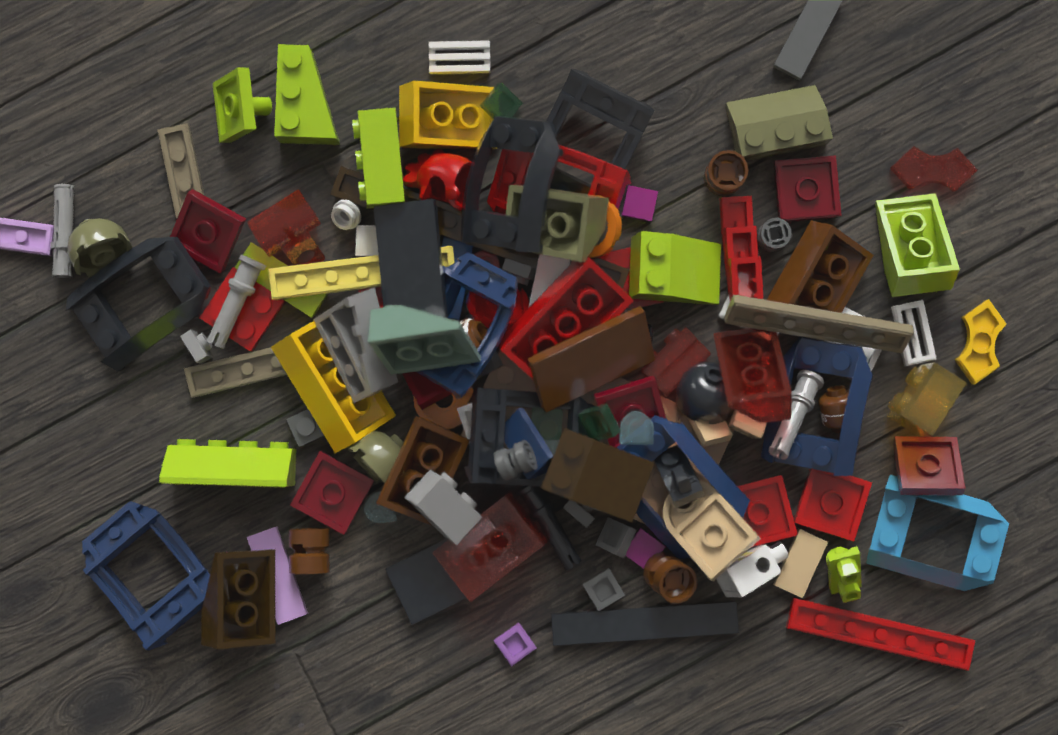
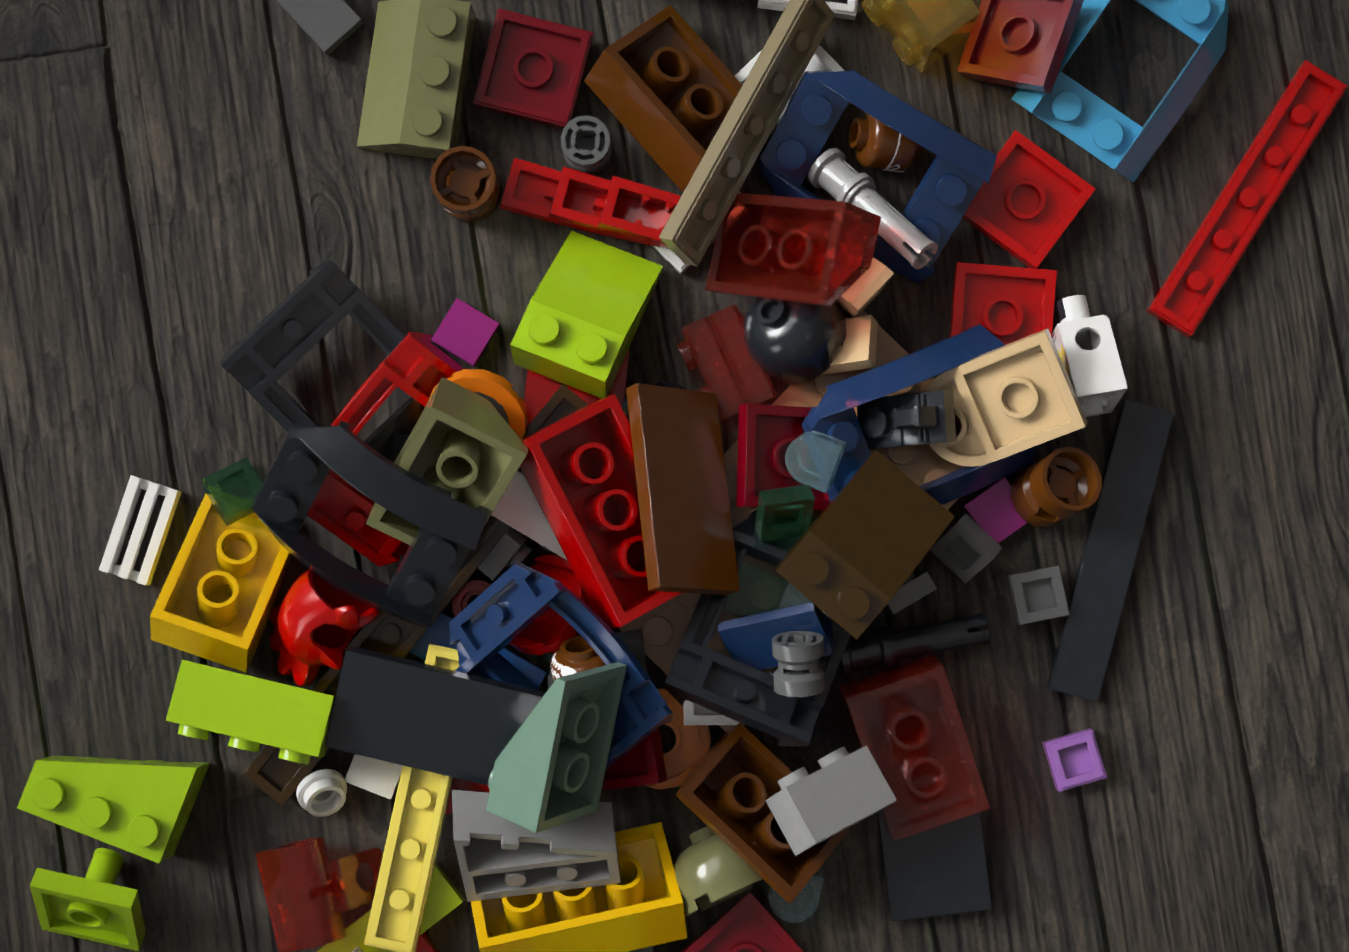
camera: 65 degrees left, 0 degrees up
tan tile [773,528,828,598] -> none
lime hips [826,546,862,602] -> none

